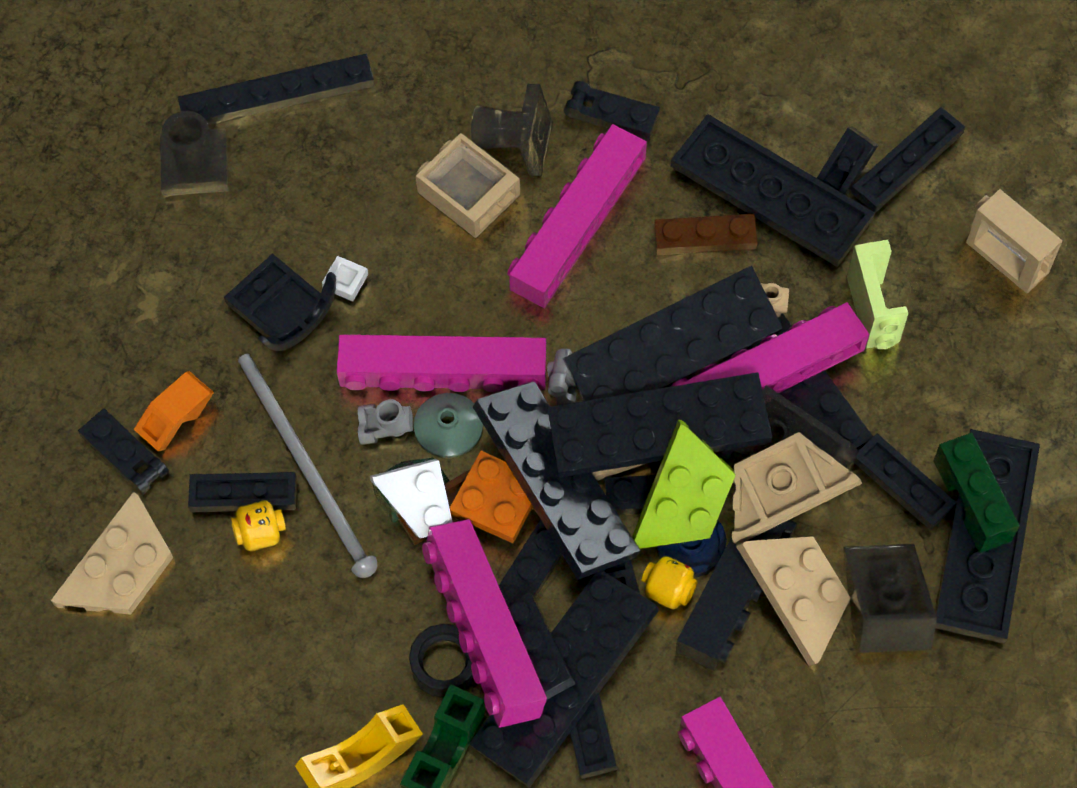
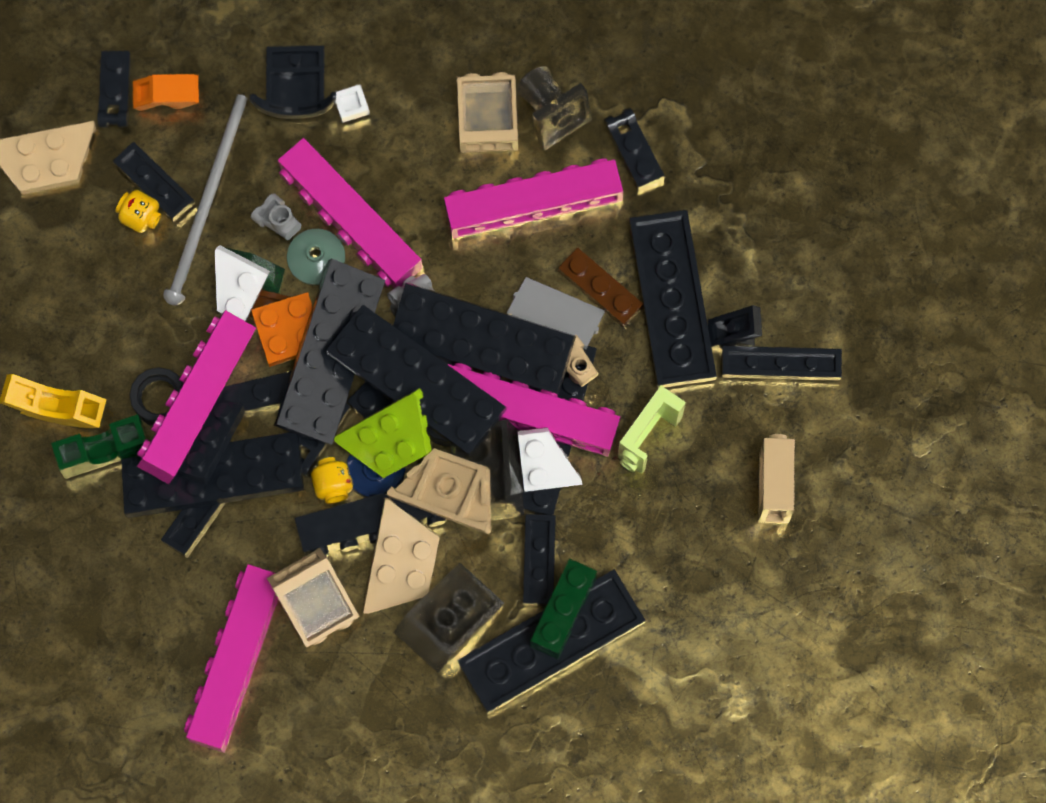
camera: 45 degrees right, 10 degrees up
none -> window [267,548,359,648]
none -> light grey piece [507,277,605,350]
none -> white wing [517,428,582,492]

